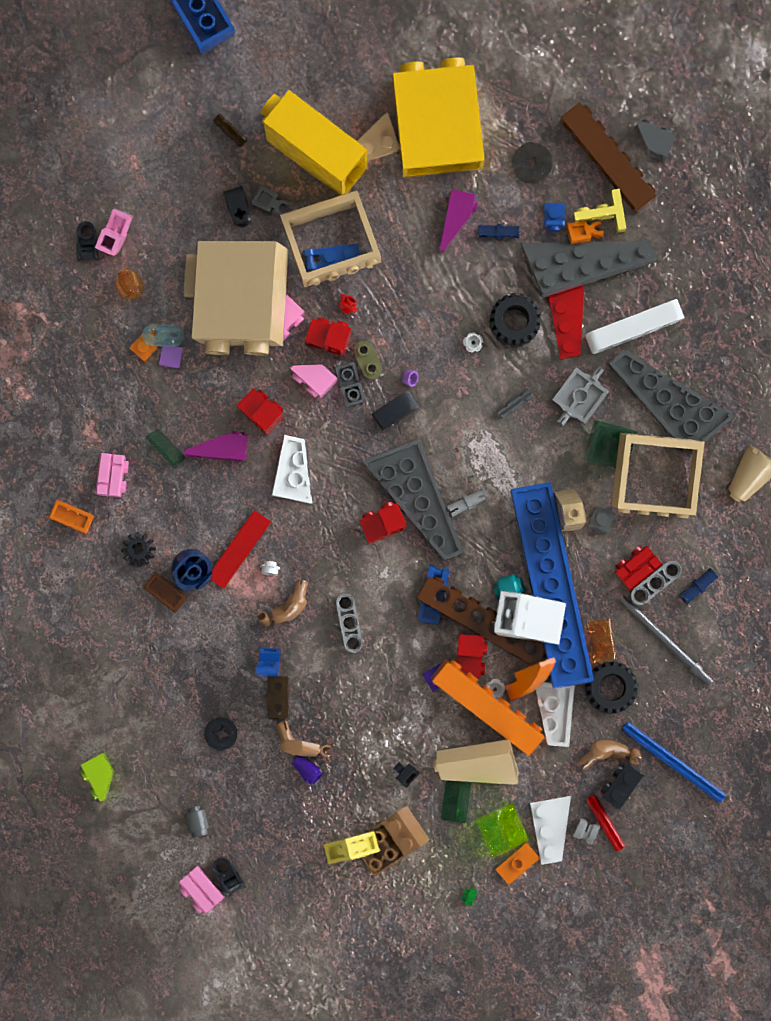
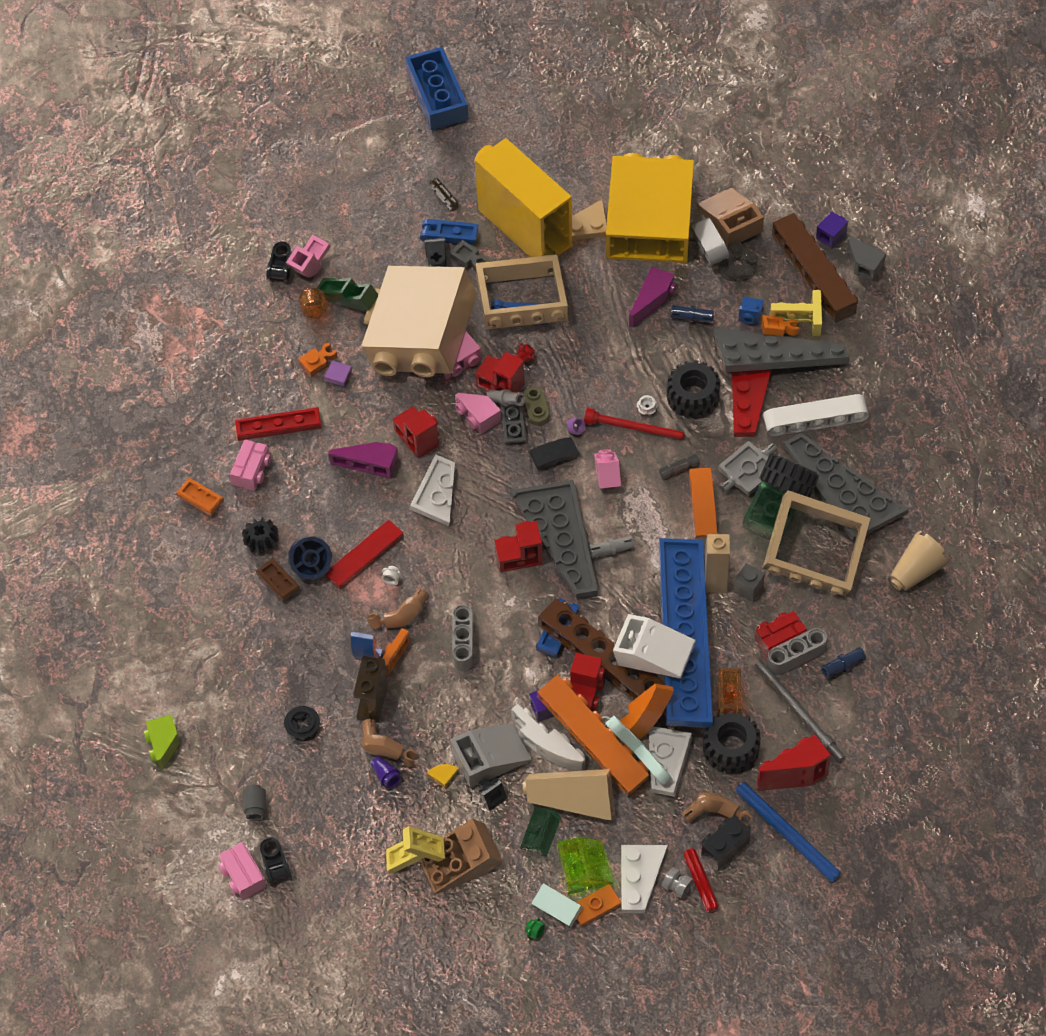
camera: 15 degrees right, 25 degrees down
clear light blue plate [142,324,184,347] -> none
clear green slope [146,430,186,468] -> none
none -> red tile [235,407,322,441]
none -> dark green slope [314,278,379,310]
none -> orange plate [382,628,410,676]
none -> blue plate [420,219,479,245]
none -> yellow tile [427,764,459,788]
none -> light grey slope [450,723,532,788]
none -> light grey pin [487,389,525,406]
none -> white slope [511,704,586,771]
none -> light aqua tile [531,883,583,927]
none -> red piece [584,407,685,440]
none -> bright pink slope [594,449,621,488]
none -> light aqua beam [606,716,672,785]
none -> orange slope [689,467,717,538]
none -> light grey beam [690,218,730,266]
none -> medium nougat slope [697,188,764,248]
none -> red slope [756,734,831,791]
none -> black tyre [759,454,819,498]
none -> dark purple brick [816,211,848,249]

